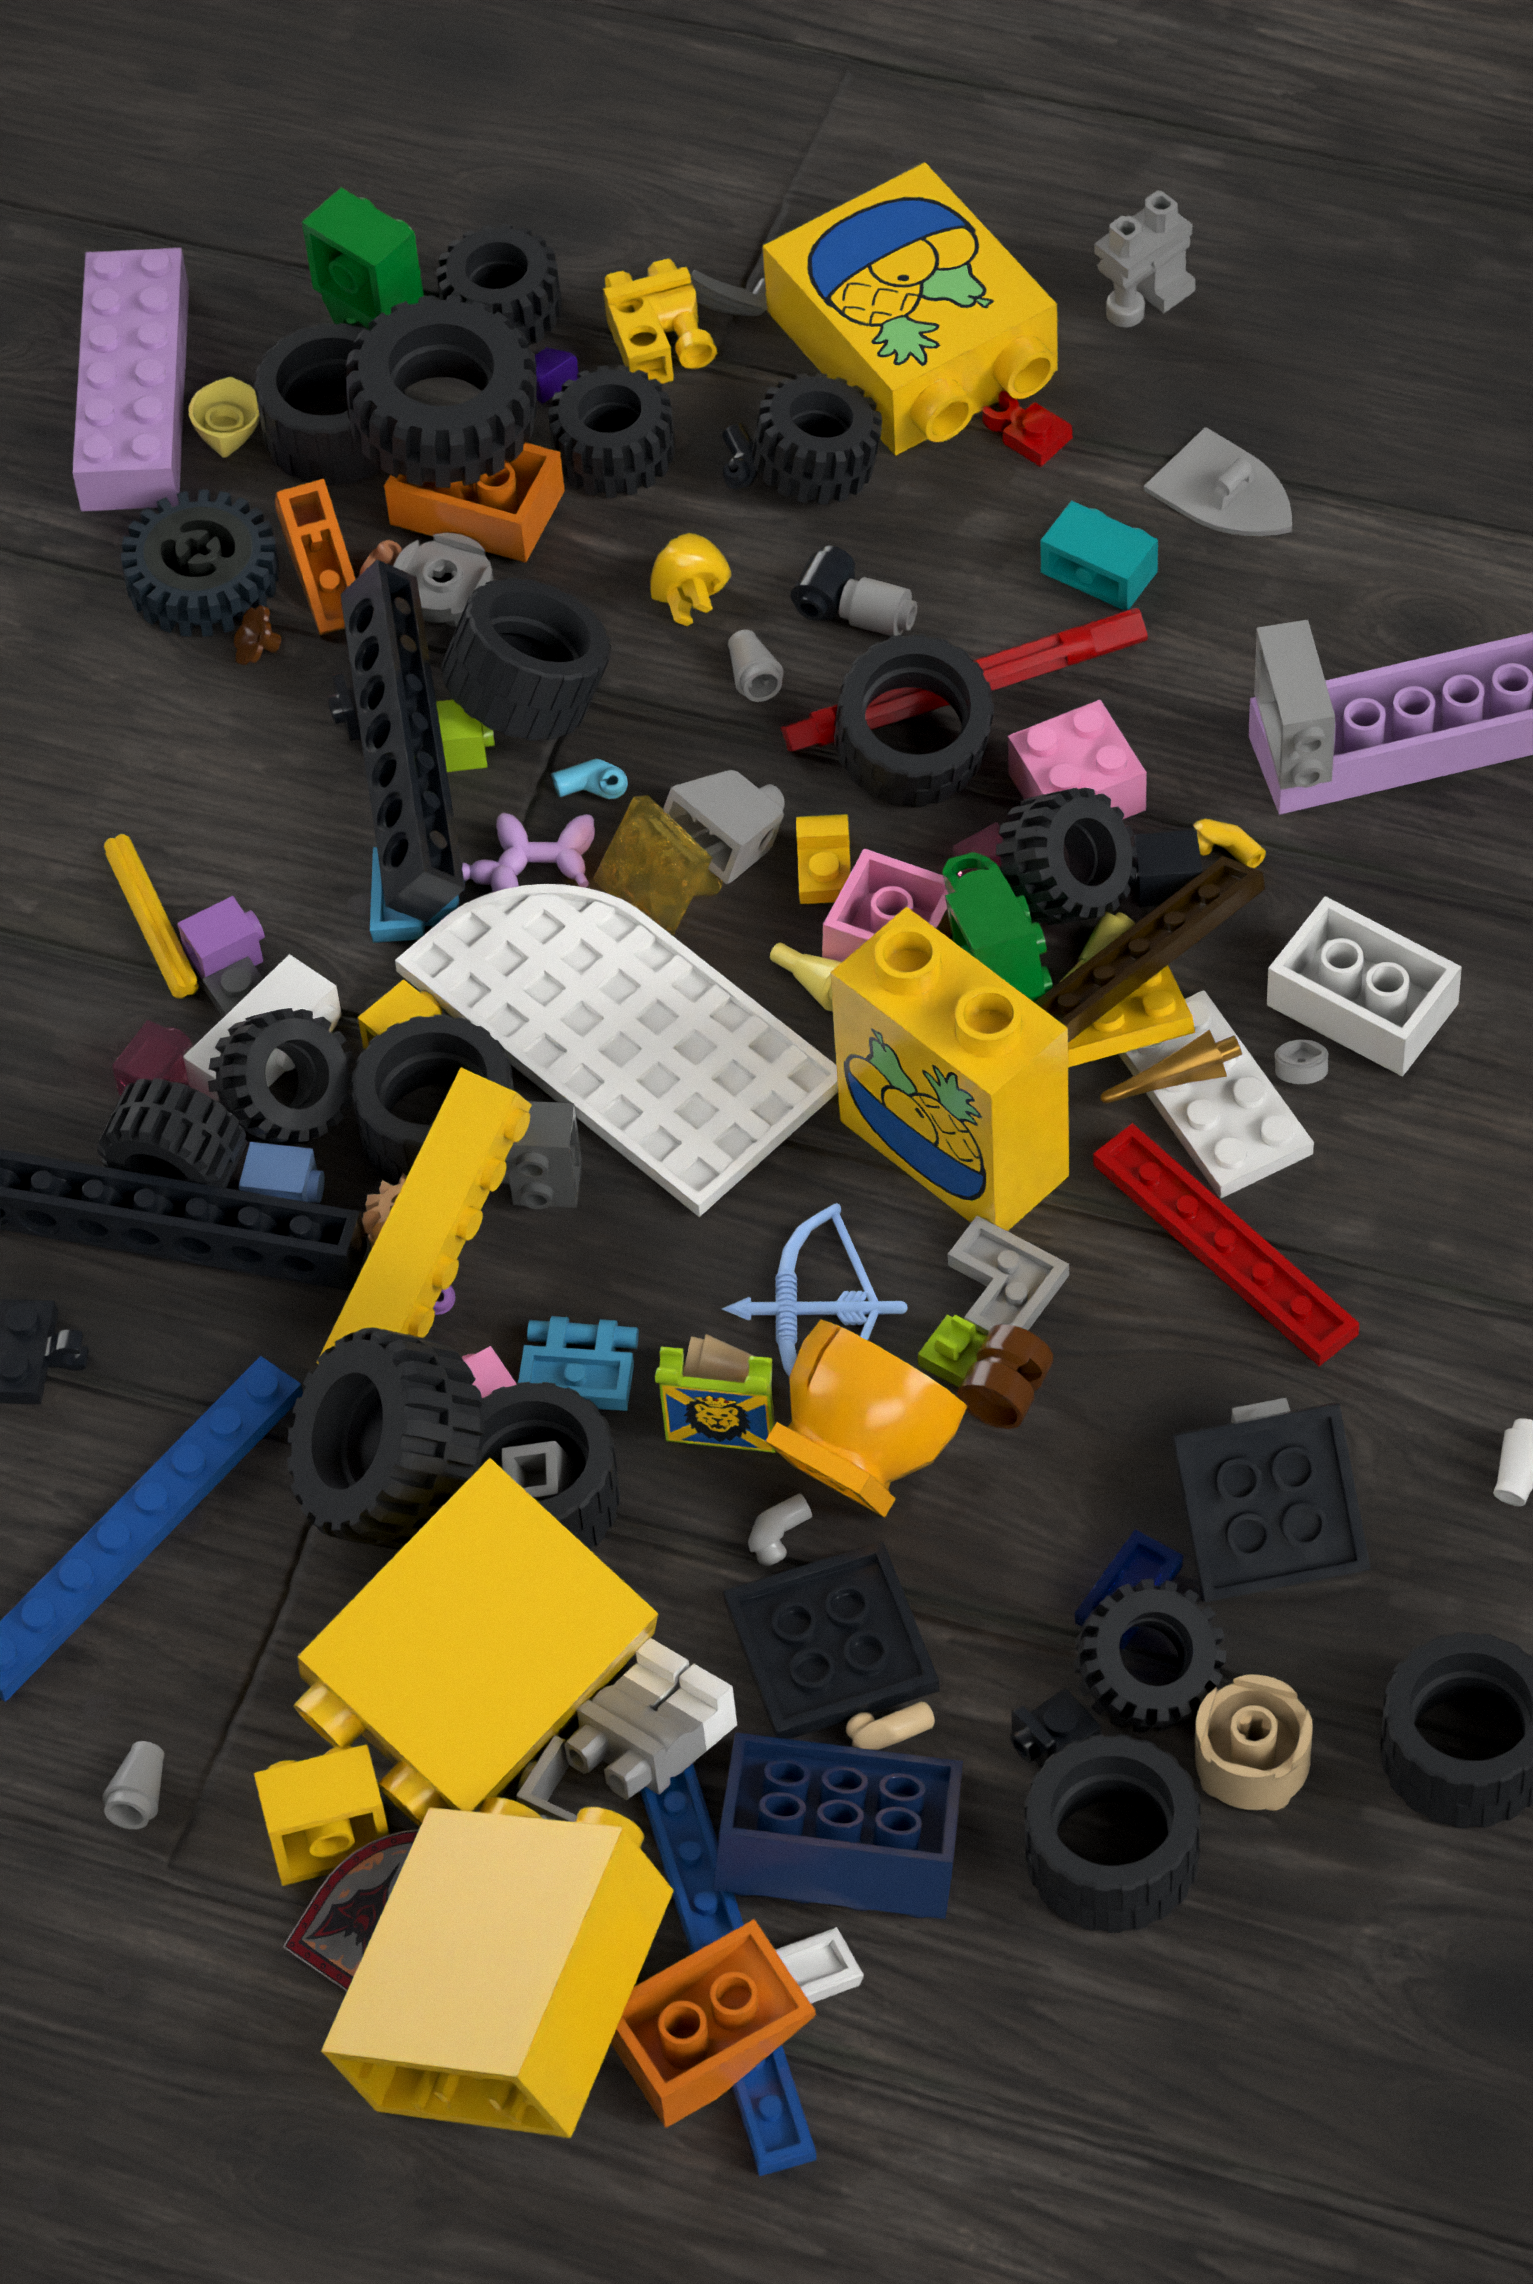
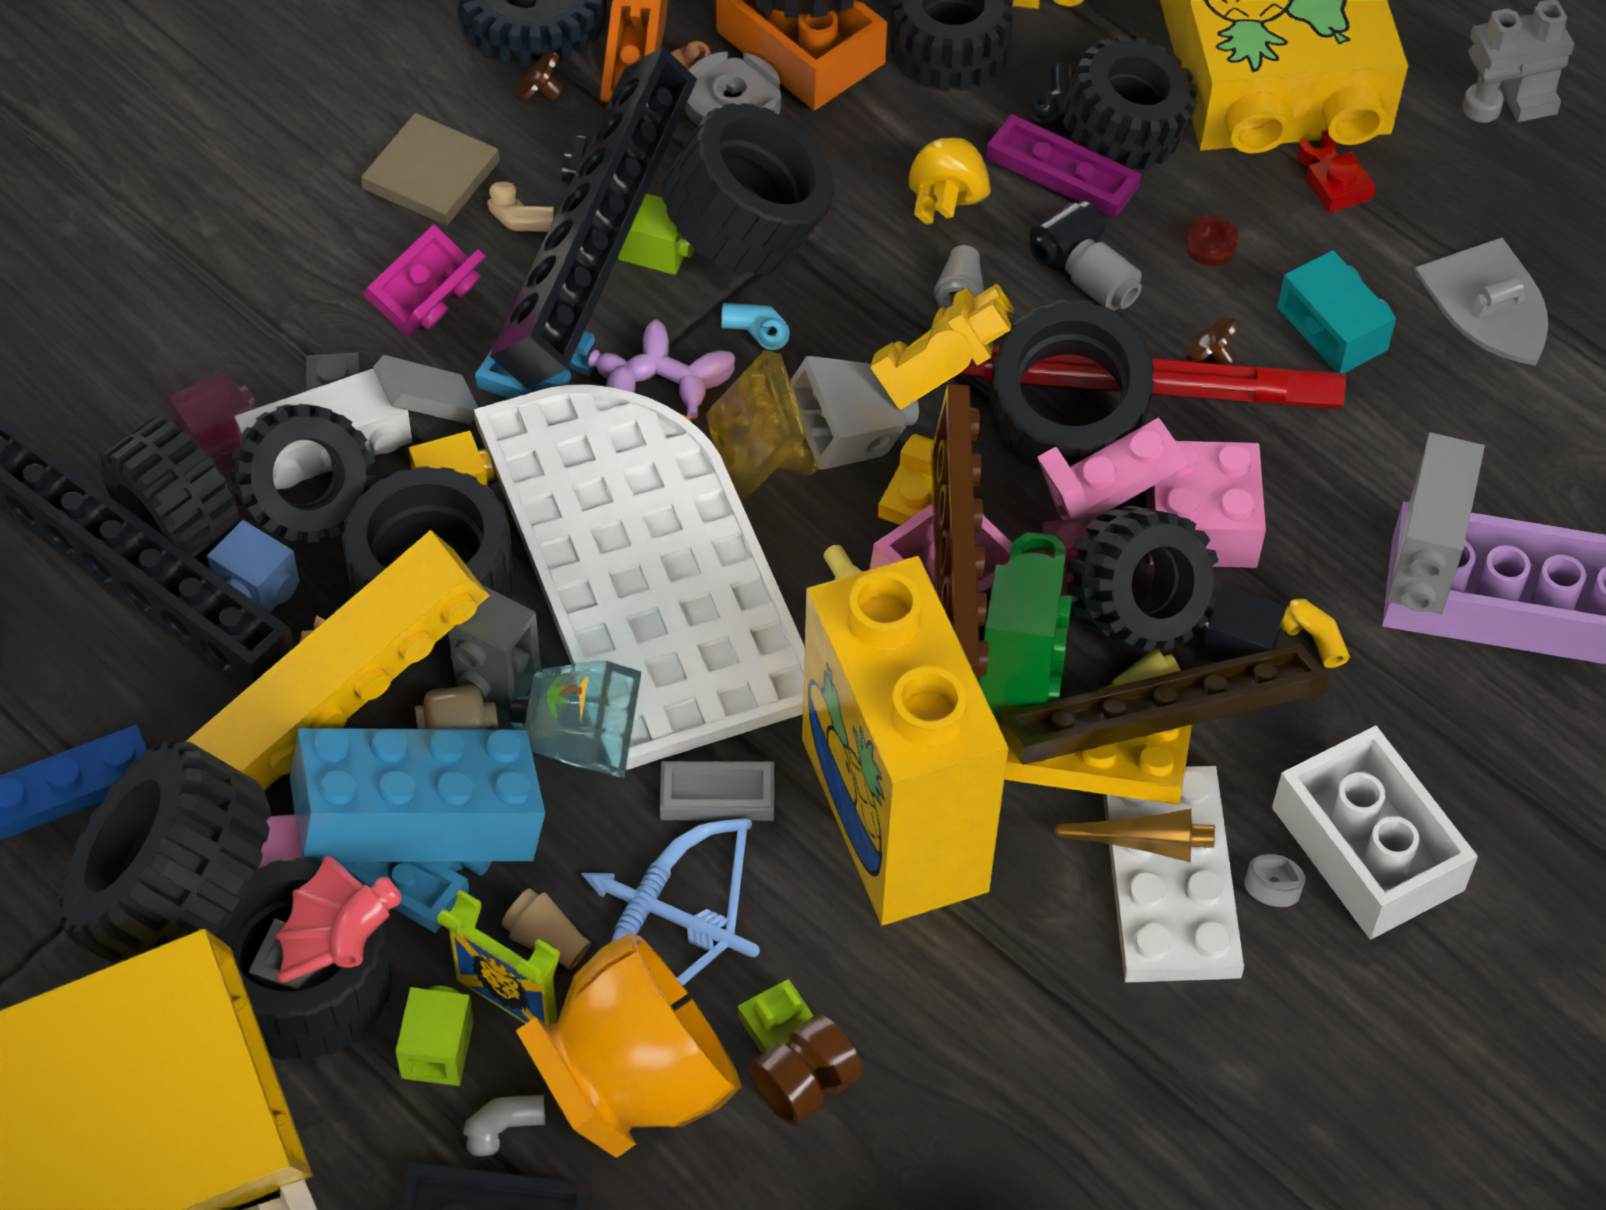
camera: 20 degrees right, 0 degrees up
yellow axle [104,834,199,999] -> none
medium lavender brick [178,896,265,979] -> none
light grey plate [948,1216,1069,1335] -> none
red plate [1093,1123,1360,1366] -> none
none -> coral arm [275,855,402,983]
none -> dark azure brick [290,728,545,862]
none -> dark tan tile [361,113,500,226]
none -> dark pink bracket [363,224,486,338]
none -> light grey tile [373,355,479,424]
none -> lime brick [396,986,474,1086]
none -> dark tan head [415,685,498,730]
none -> tan arm [487,182,555,232]
none -> clear light blue torso [509,660,642,778]
none -> light grey tile [660,761,774,821]
none -> yellow hips [870,284,1014,410]
none -> reddish brown plate [931,384,989,683]
none -> magenta plate [986,114,1141,219]
none -> bright pink bracket [1037,417,1188,541]
none -> reddish brown plant [1183,317,1240,364]
none -> clear red tile [1186,216,1239,266]

